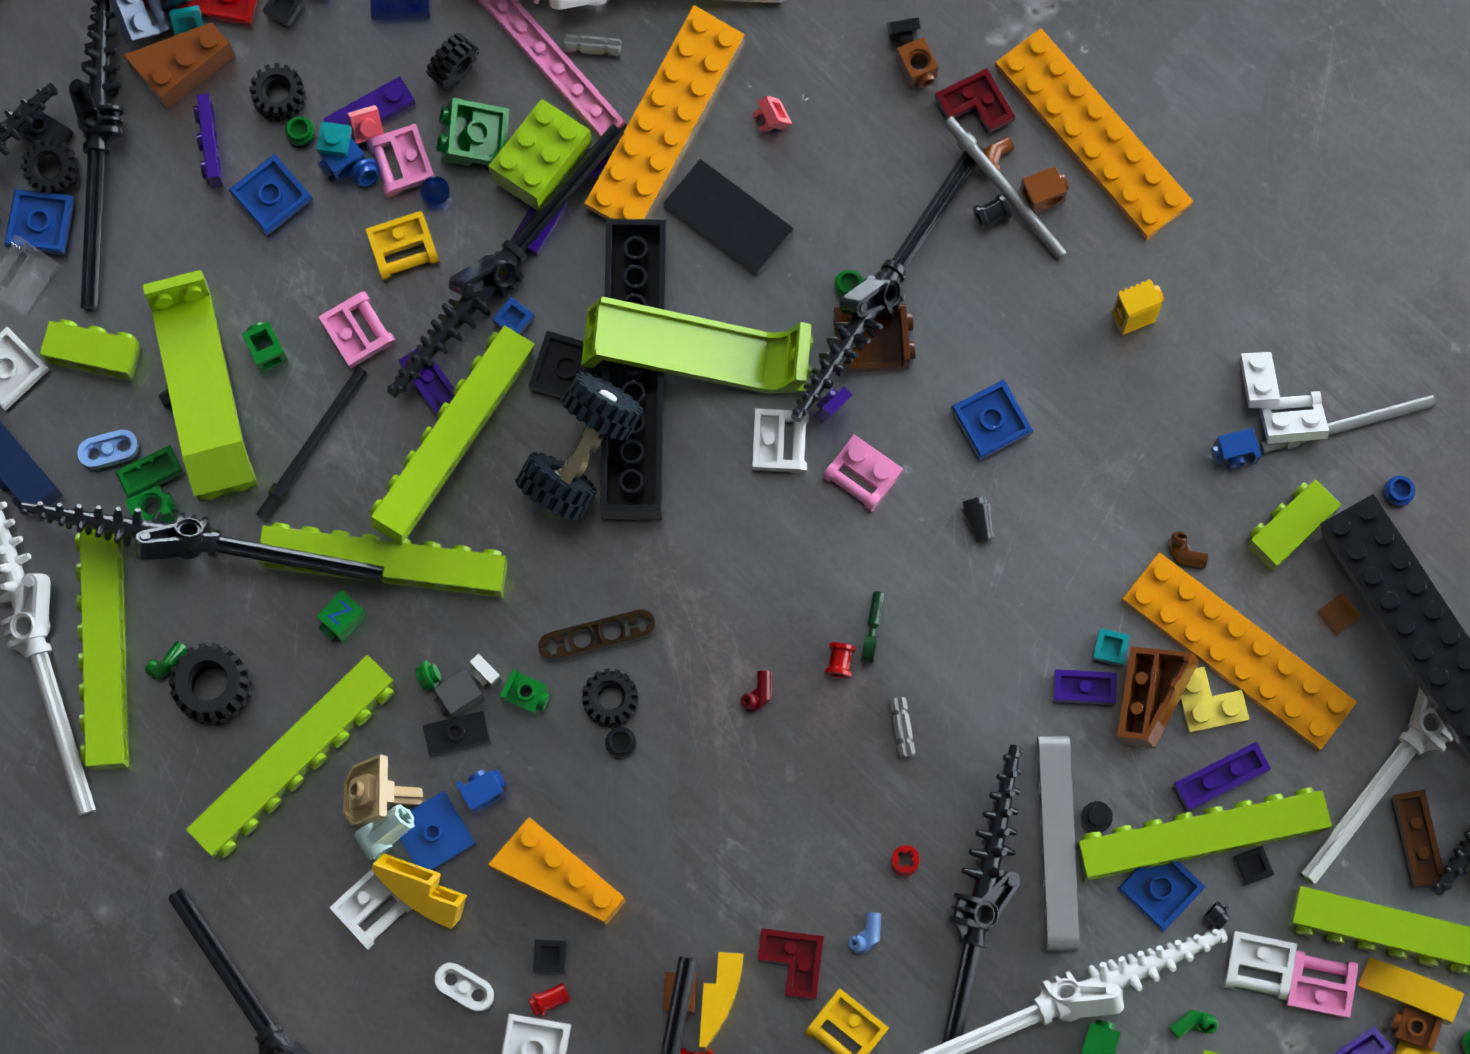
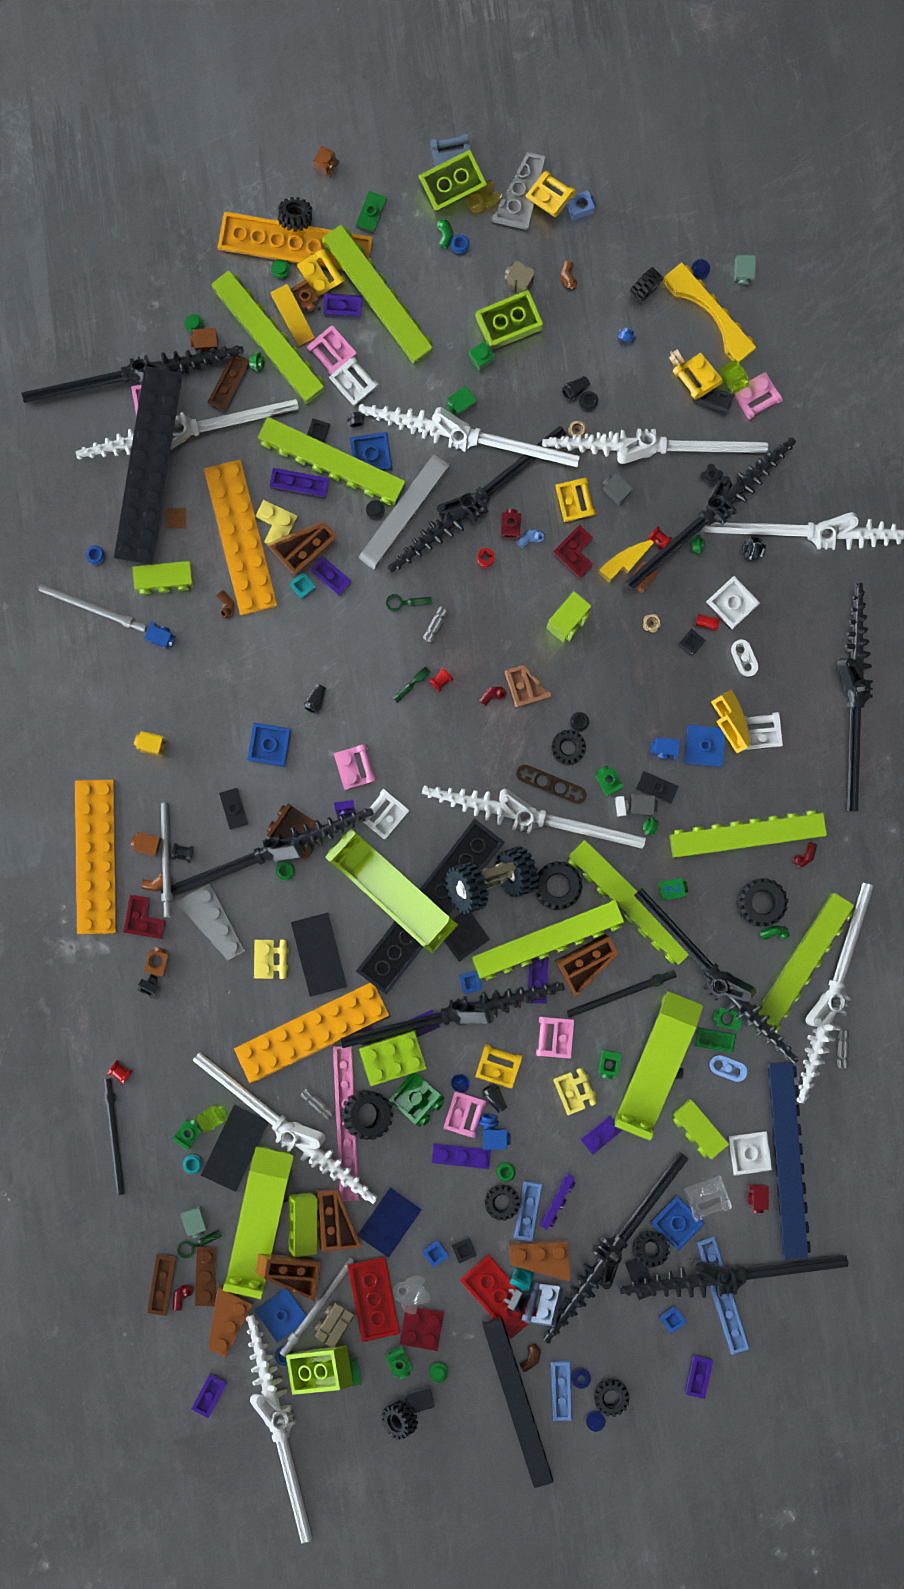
camera: 145 degrees left, 10 degrees up
blue plate [228,154,313,236] -> none
teal plate [316,121,352,157] -> none
tan piece [343,754,423,827] -> none
coral plate [347,105,384,144] -> none
light aqua piece [353,804,415,862] -> none
black tyre [426,33,479,90] -> none
light orange wedge [488,817,626,926] -> none
coral tile [752,96,792,133] -> none
green arm [1168,1010,1218,1040] -> none
white plate [1240,352,1280,408] -> none
white plate [1259,391,1329,444] -> none
none -> light grey wing [176,883,245,960]
none -> black plate [219,788,249,830]
none -> green plate [249,352,265,371]
none -> light yellow plate [254,940,289,979]
none -> black tyre [341,1090,393,1140]
none -> dark green piece [386,594,432,612]
none -> white piece [422,785,646,849]
none -> black cone [482,1083,507,1113]
none -> dark red brick [501,509,521,539]
none -> nougat wing [504,665,551,707]
none -> medium blue tile [514,1180,543,1242]
none -> black tyre [535,861,583,910]
none -> lime brick [546,592,592,643]
none -> light yellow plate [553,1067,598,1115]
none -> dark orange wedge [555,934,618,997]
none -> dark purple plate [580,1115,623,1155]
none -> tan plate [643,614,661,633]
none -> dark red arm [793,842,817,867]

